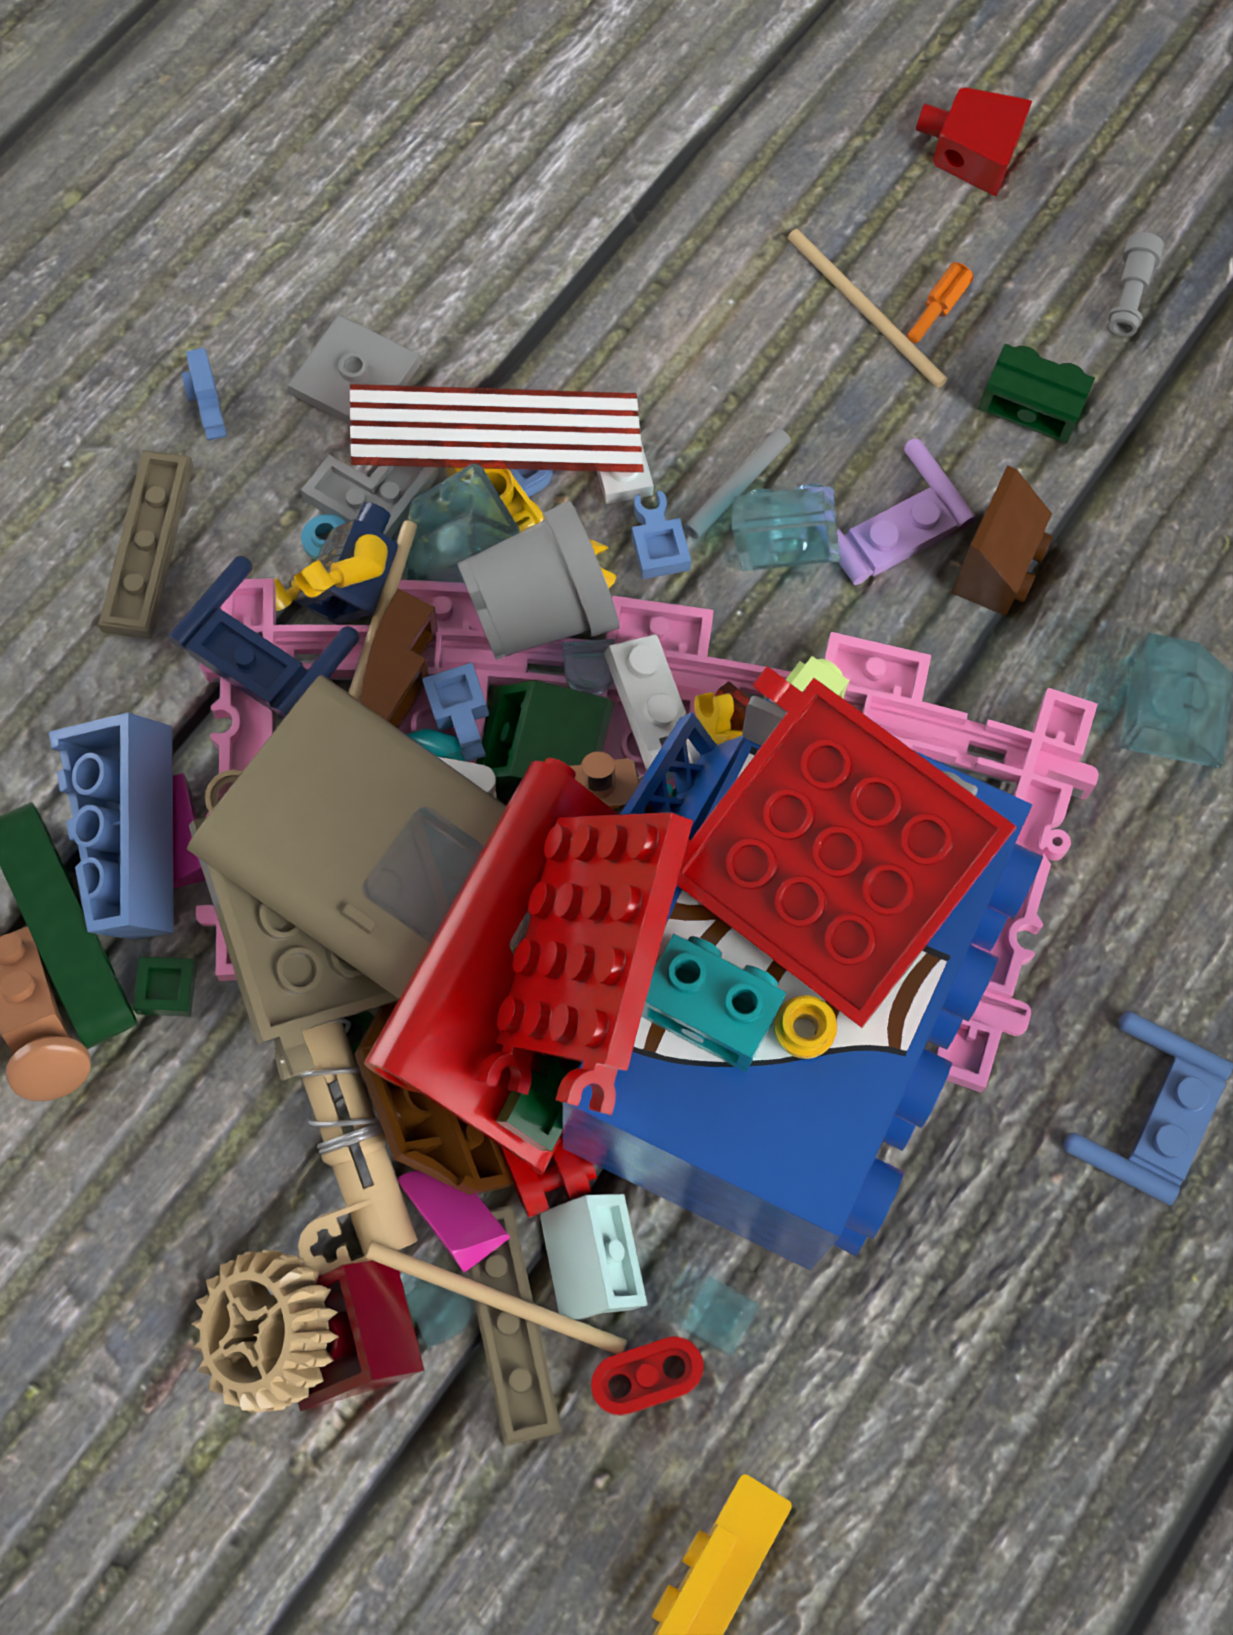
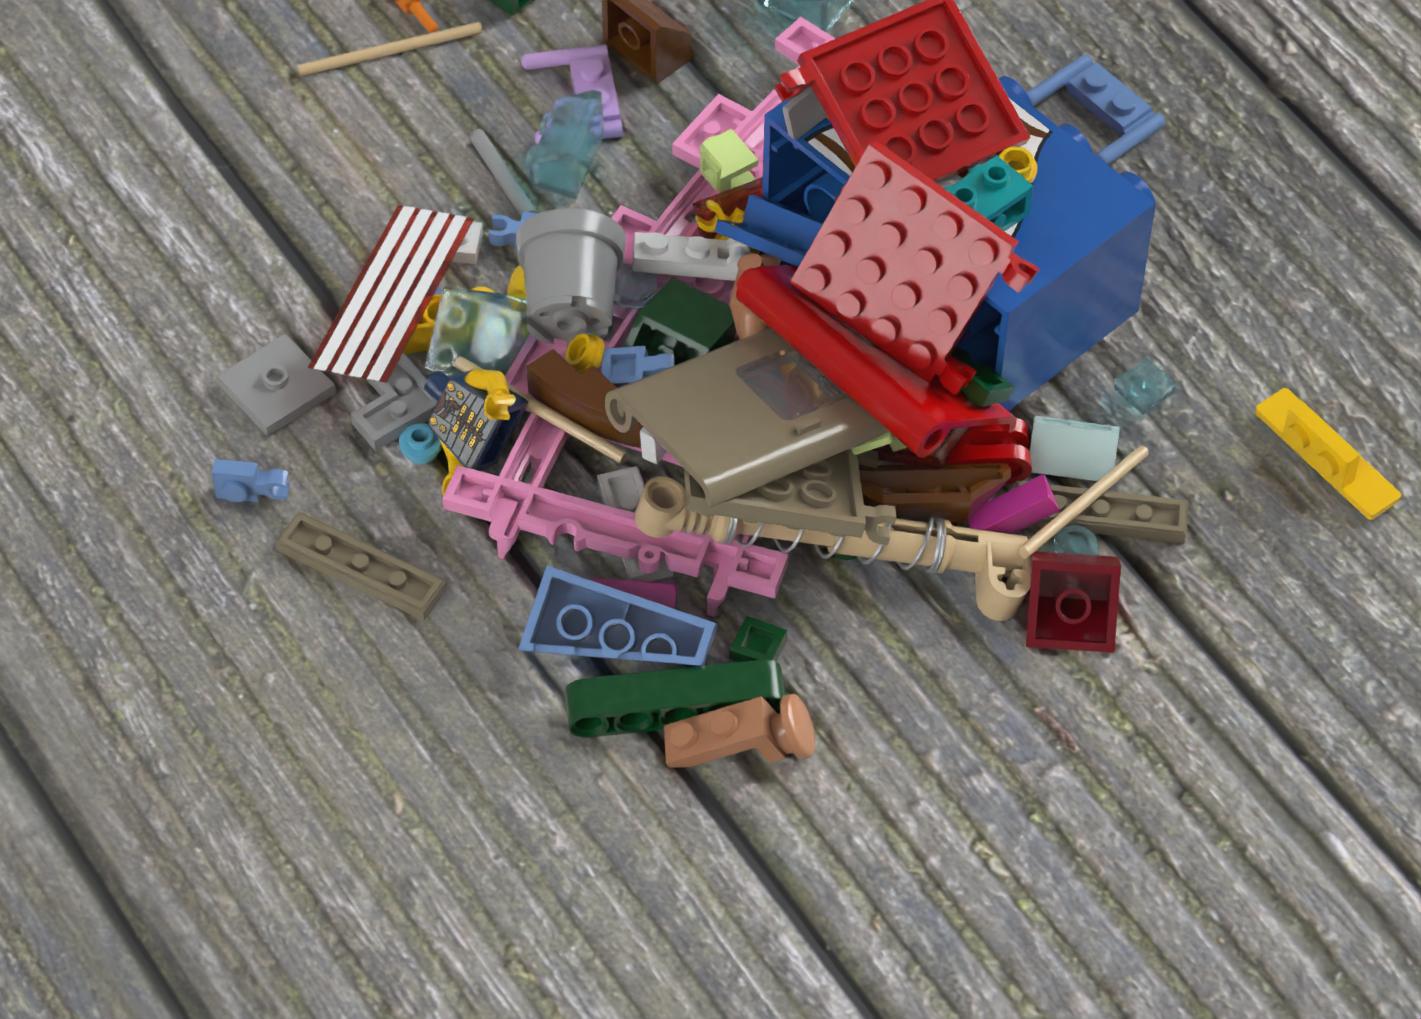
camera: 65 degrees left, 15 degrees down
dark blue plate [167,556,360,719] -> none
tan gear [191,1250,339,1413] -> none
red plate [591,1336,704,1416] -> none
none -> yellow plate [565,334,605,374]

